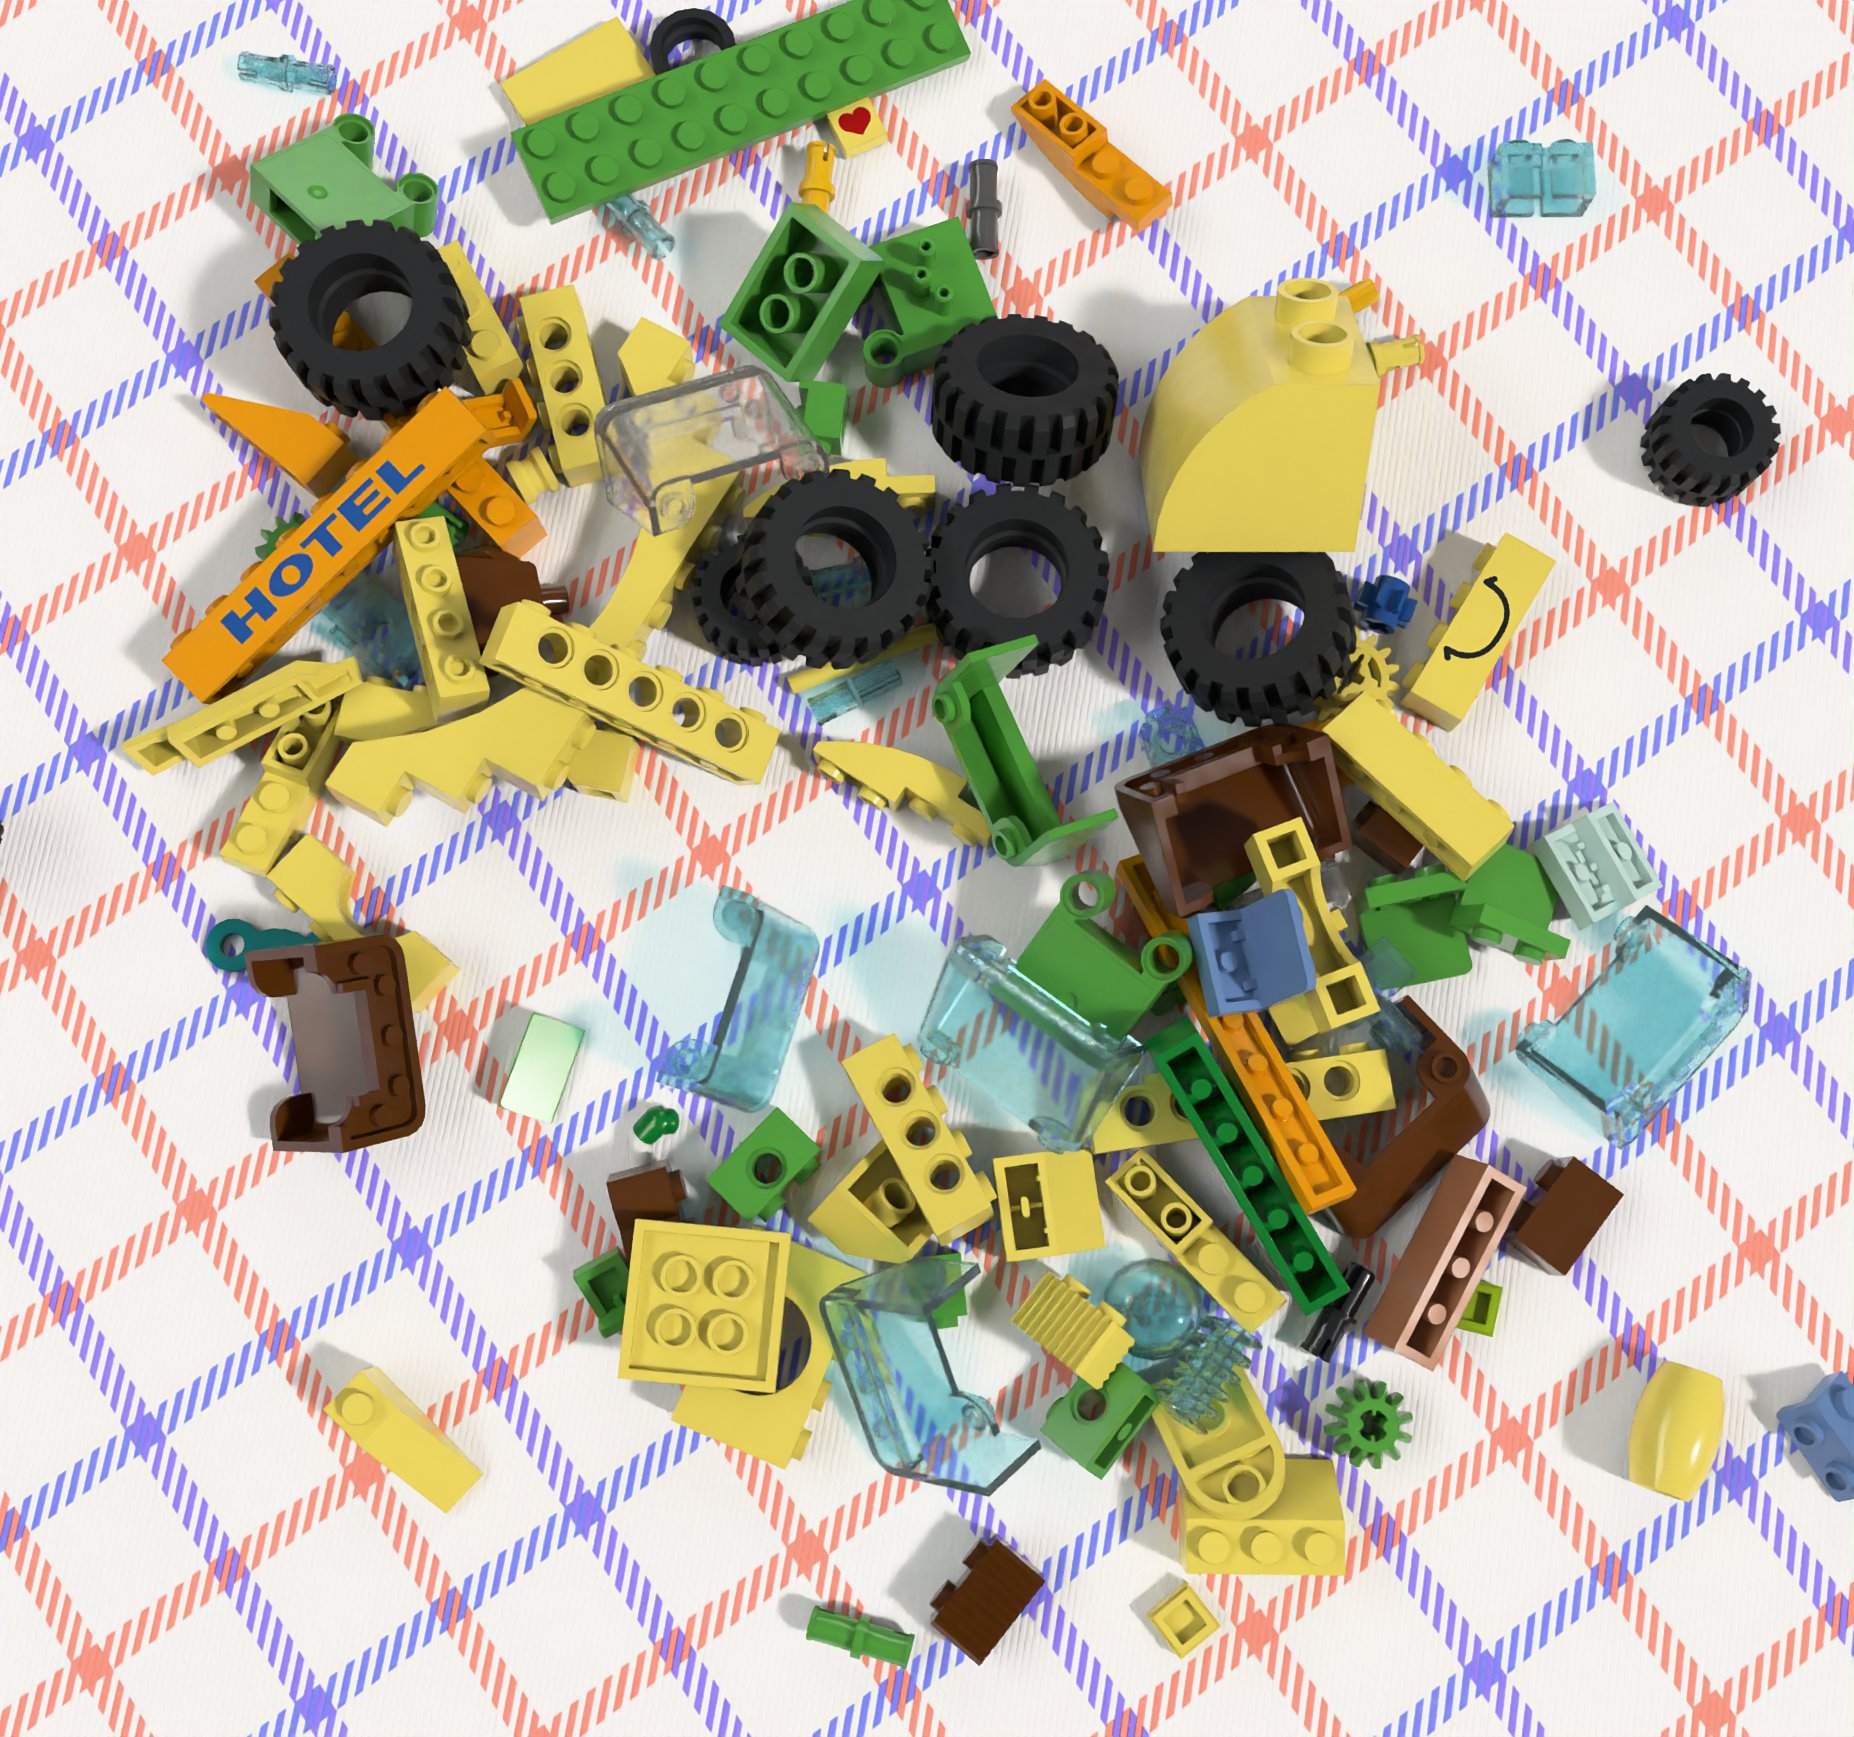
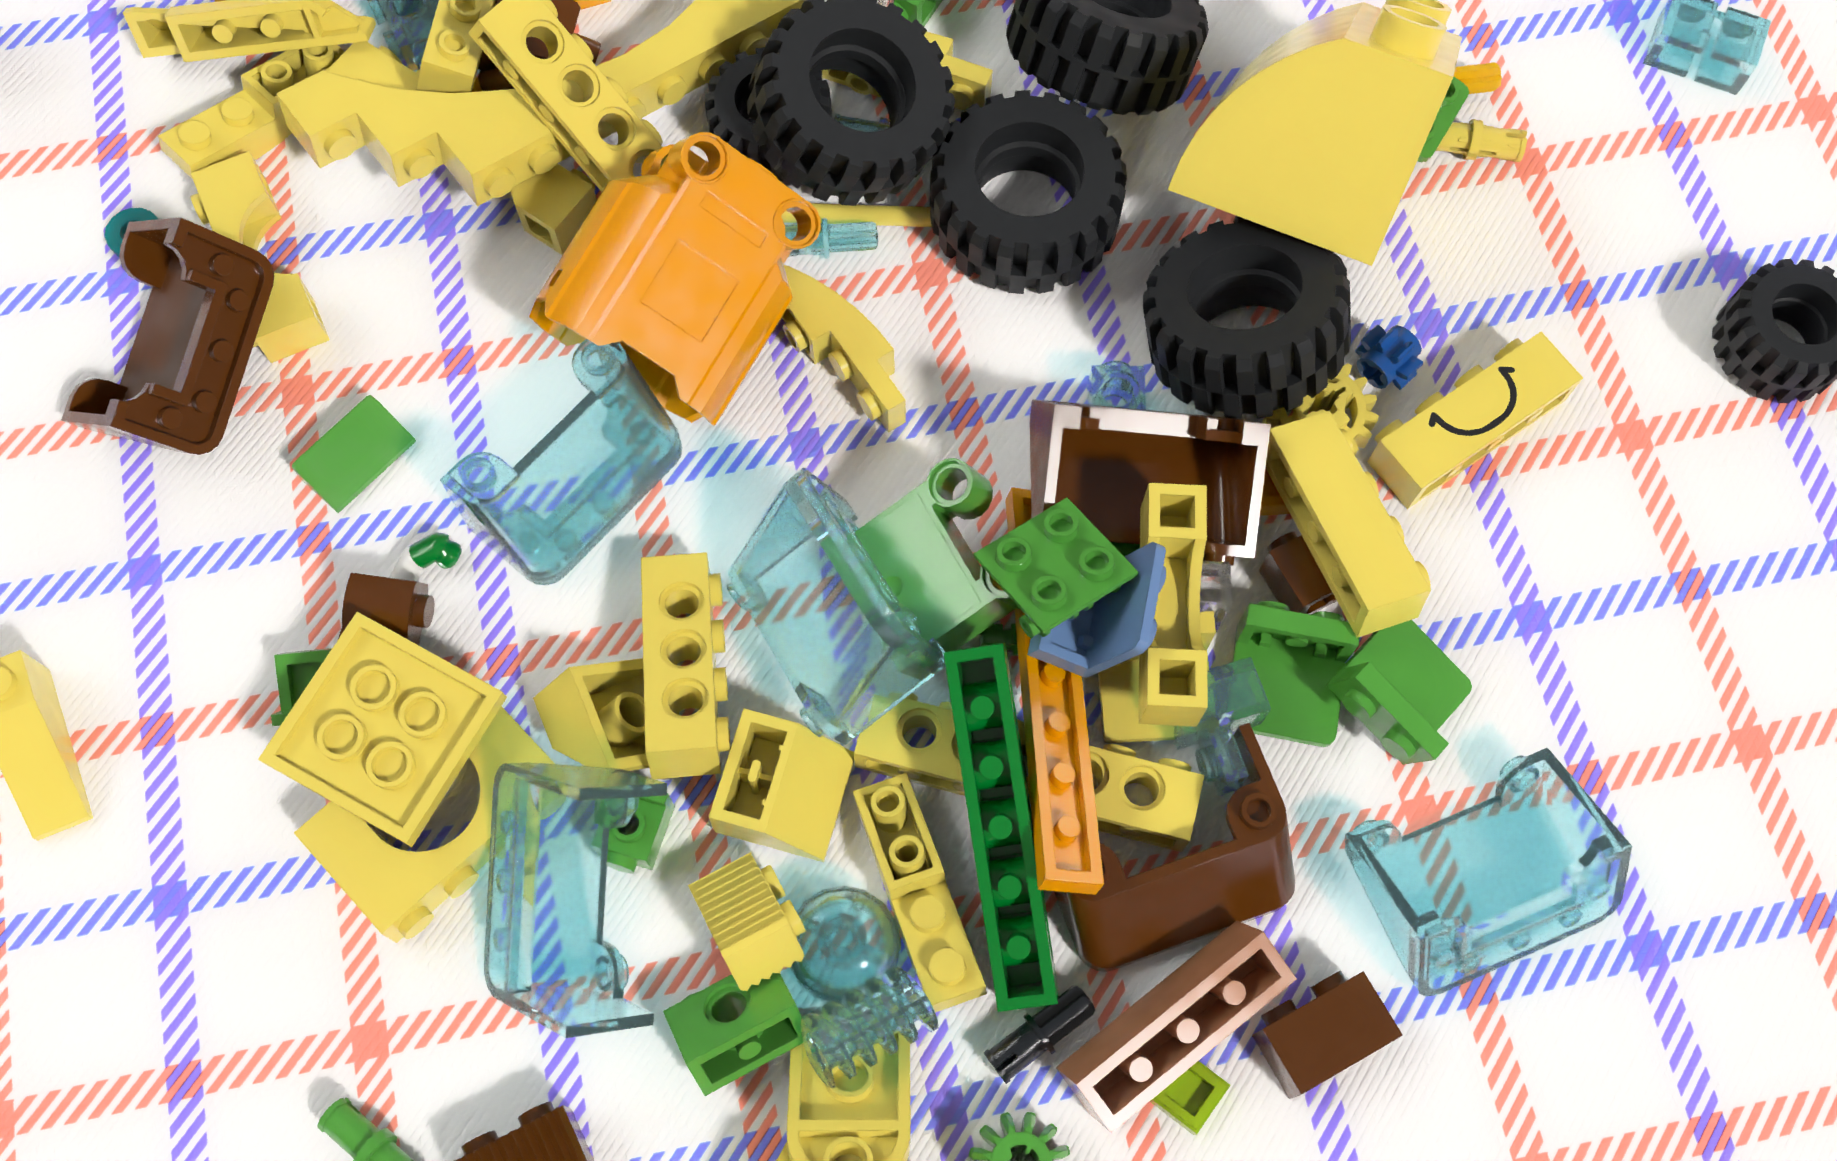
camera: 20 degrees right, 10 degrees down
bright green brick [706,1107,823,1223] -> none
bright green windscreen [932,634,1119,867] -> none
light aqua slope [1530,802,1663,930] -> none
none -> light orange piece [529,132,821,426]
none -> bright green hinge [973,497,1138,638]

